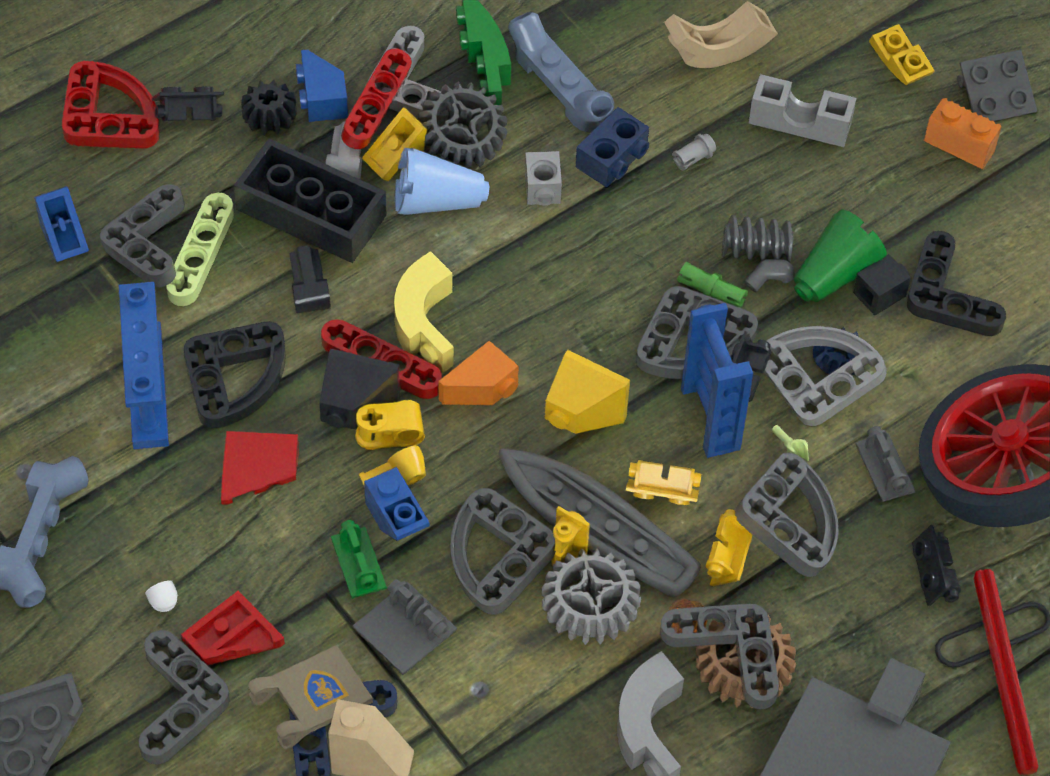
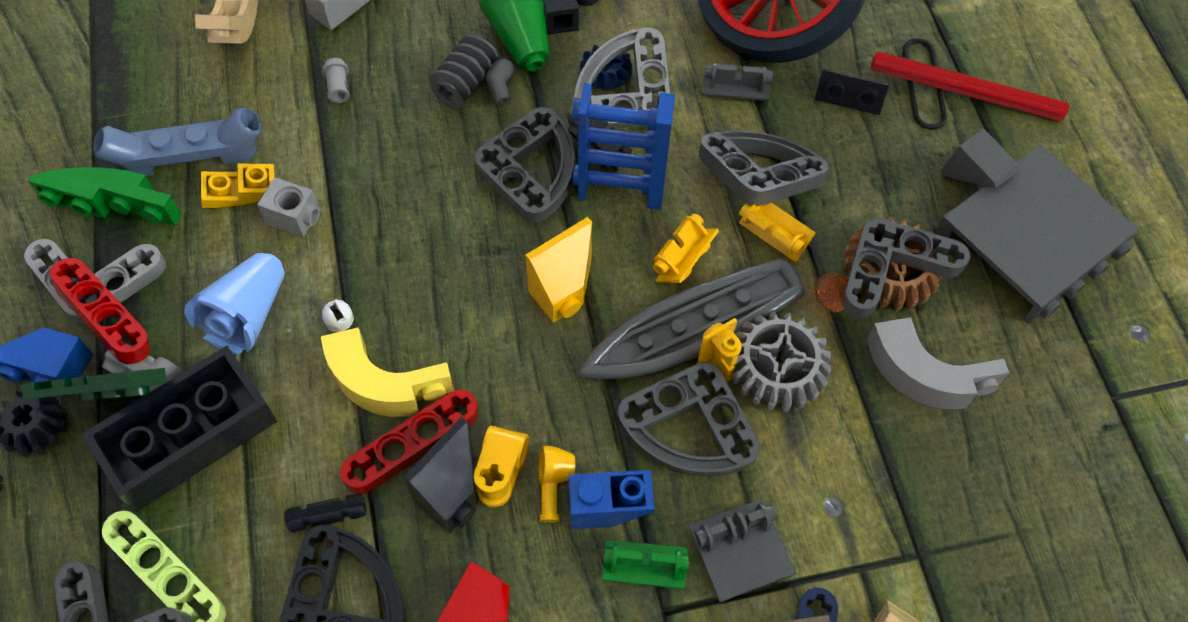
camera: 65 degrees left, 5 degrees up
black piece [289,245,331,313] -> none
yellow slope [362,107,427,181] -> none
dark grey gear [418,81,507,169] -> none
orange slope [439,341,519,405] -> none
dark blue brick [575,107,649,188] -> none
bright green pin [677,262,748,308] -> none
yellowish green hand [772,425,809,461] -> none
none -> dark green wing [21,368,166,401]
none -> yellow slope [201,164,274,208]
none -> black axle [284,493,366,532]
none -> white hinge [322,299,354,332]

